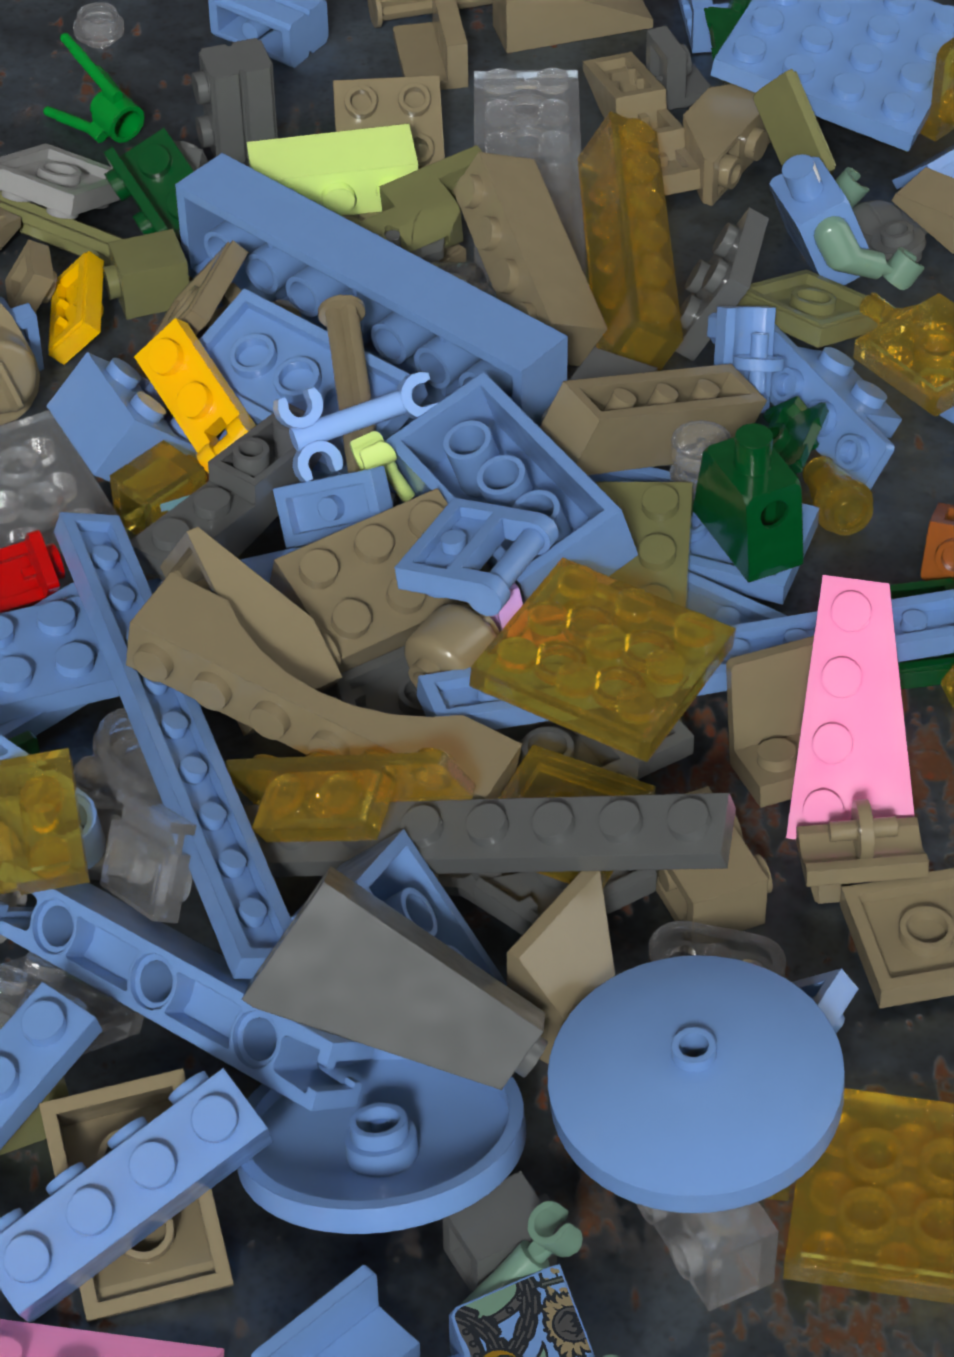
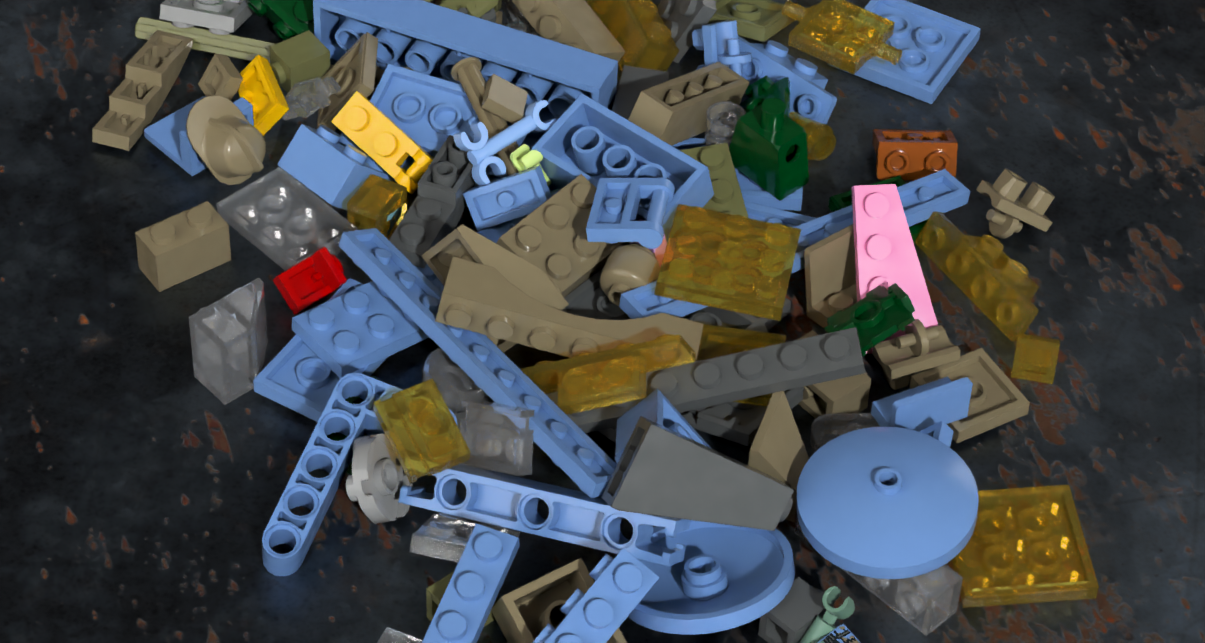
camera: 20 degrees left, 0 degrees up
none -> clear plate [282,76,342,120]
none -> dark tan tile [481,74,528,124]
none -> dark green piece [824,283,915,356]
none -> medium blue panel [871,376,973,432]

